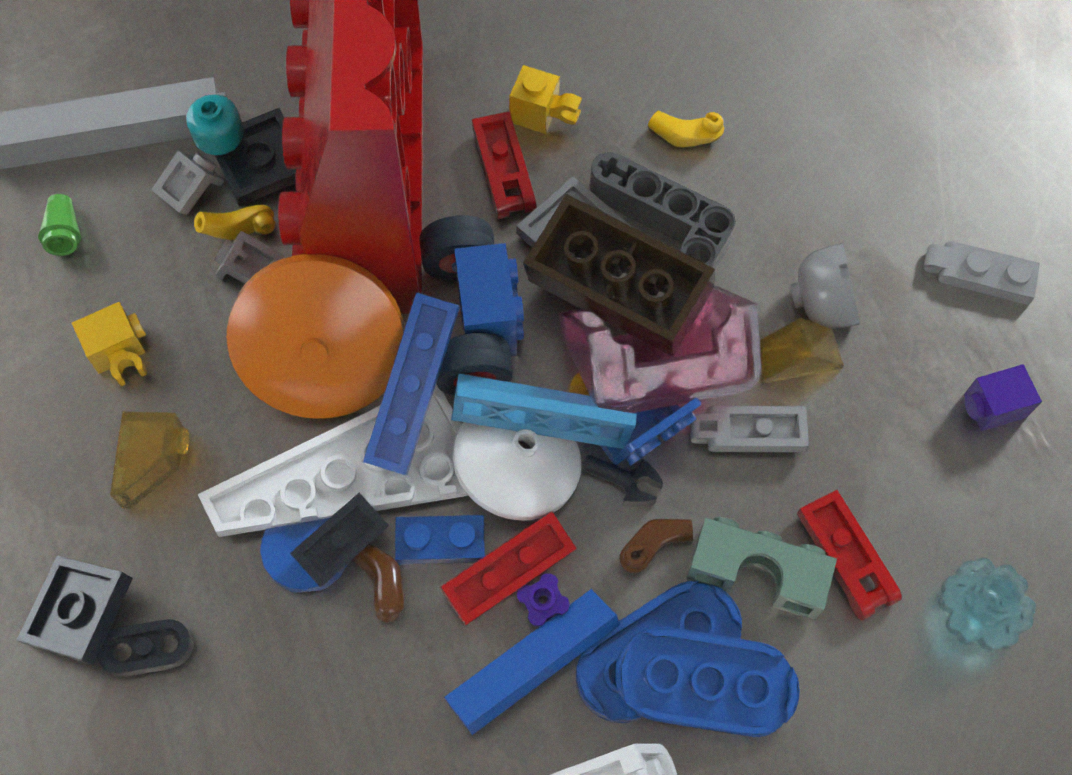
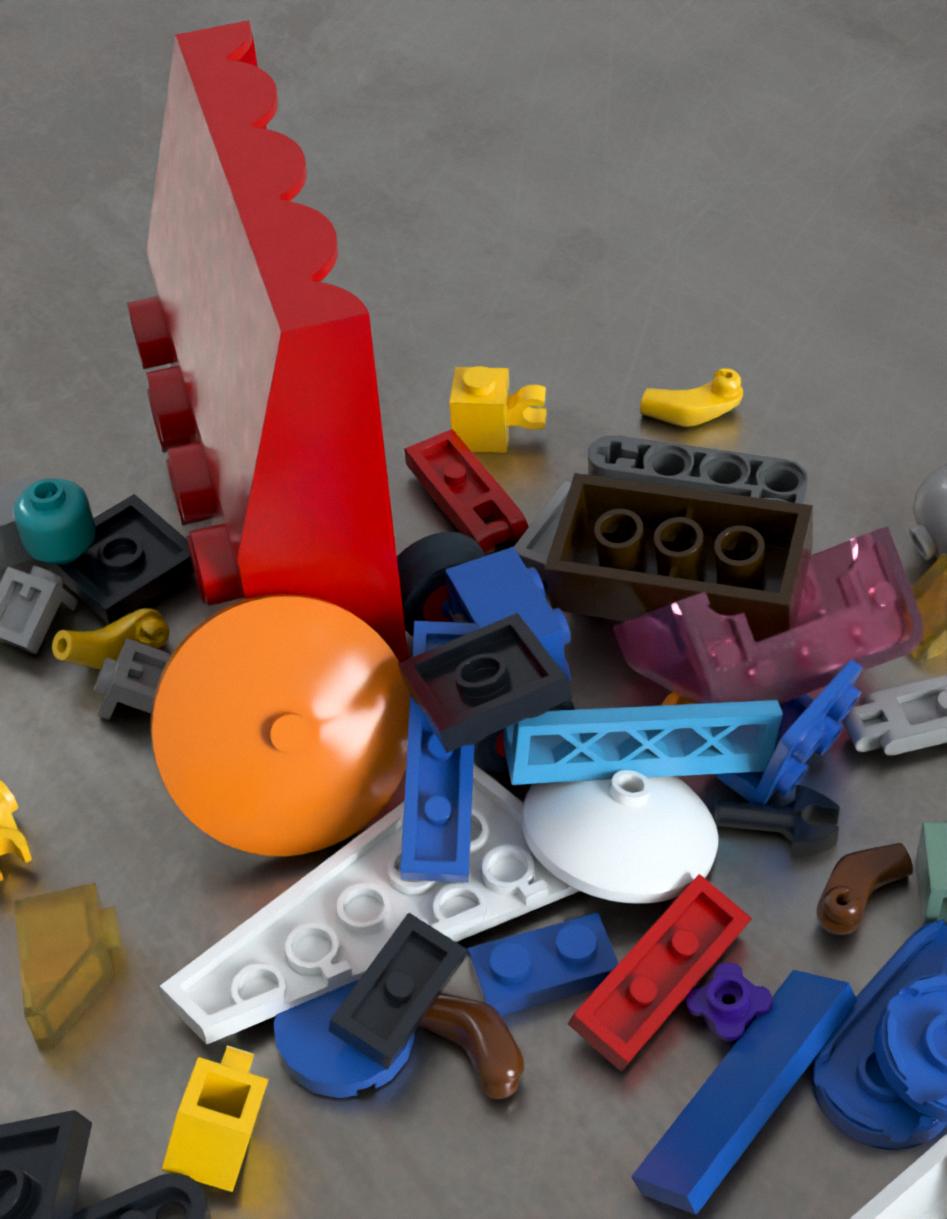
camera: 10 degrees left, 20 degrees down
none -> yellow brick [162,1045,269,1192]
none -> black plate [398,613,572,753]

